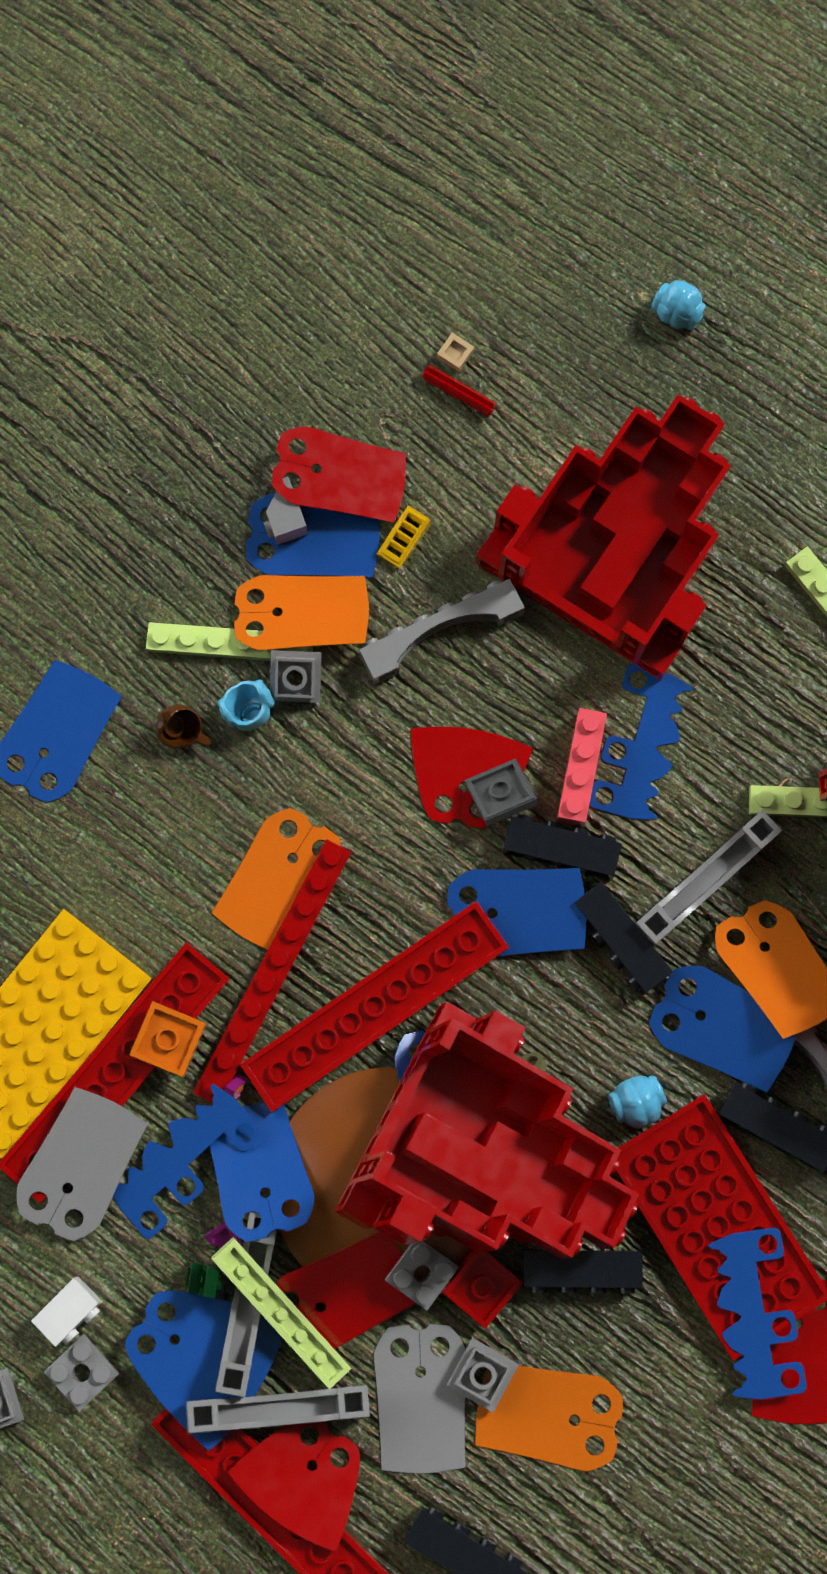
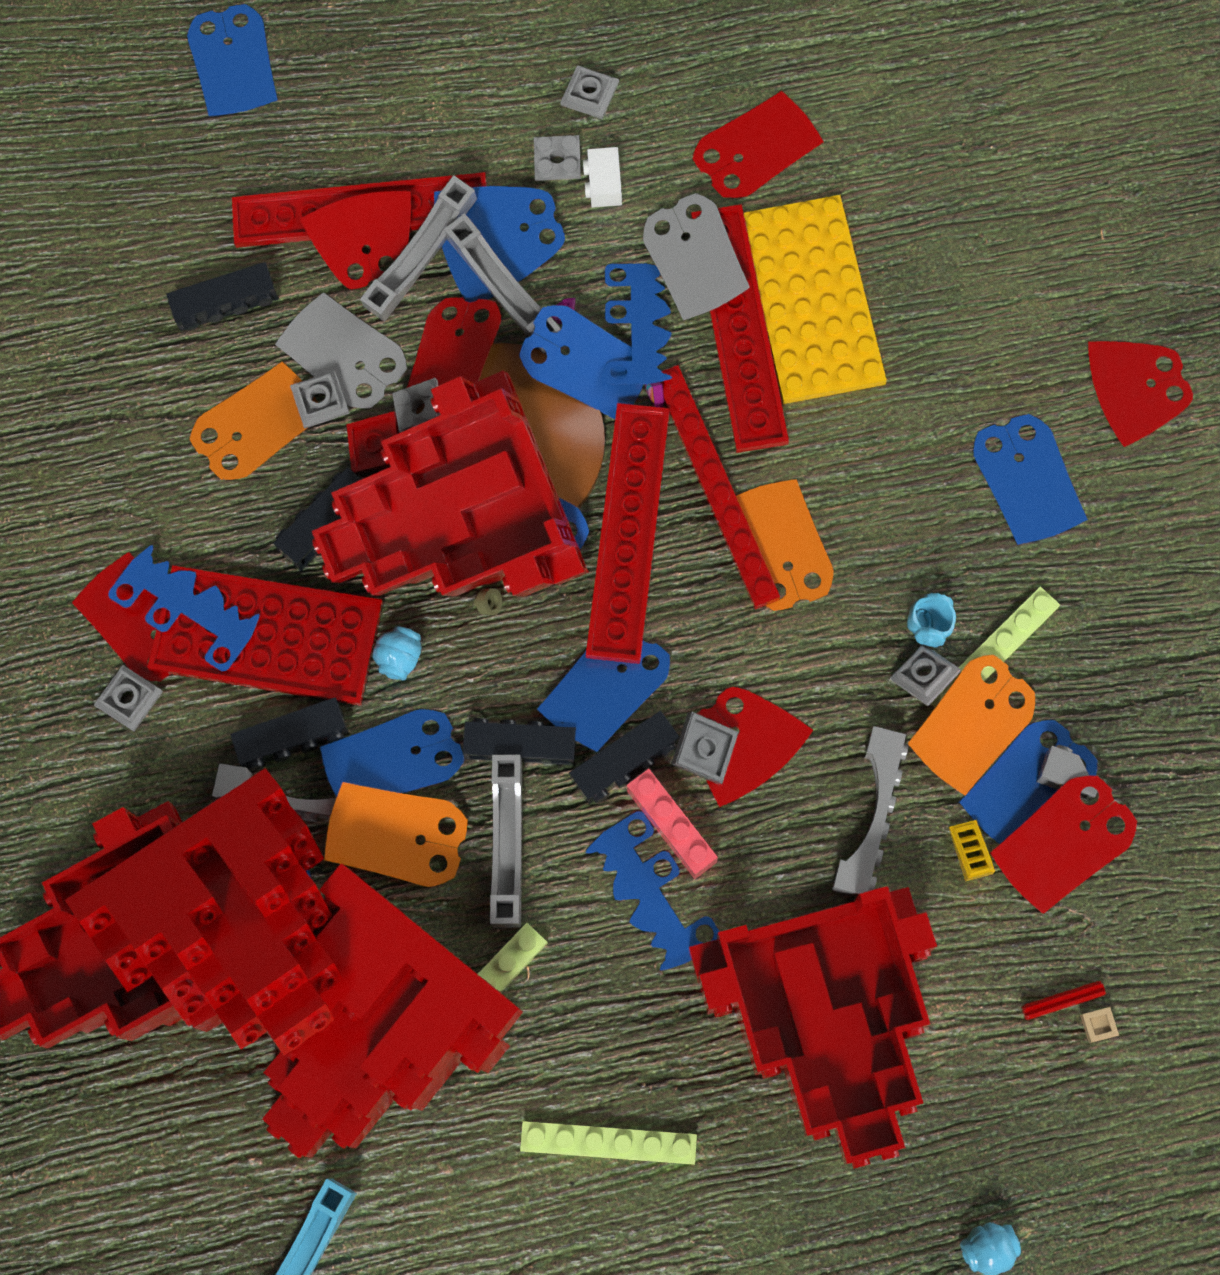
camera: 135 degrees right, 5 degrees down
orange plate [130,1001,206,1078] -> none
reddish brown hair [156,704,211,749] -> none
dark green brick [184,1261,226,1298] -> none
yellowish green plate [211,1237,351,1389] -> none

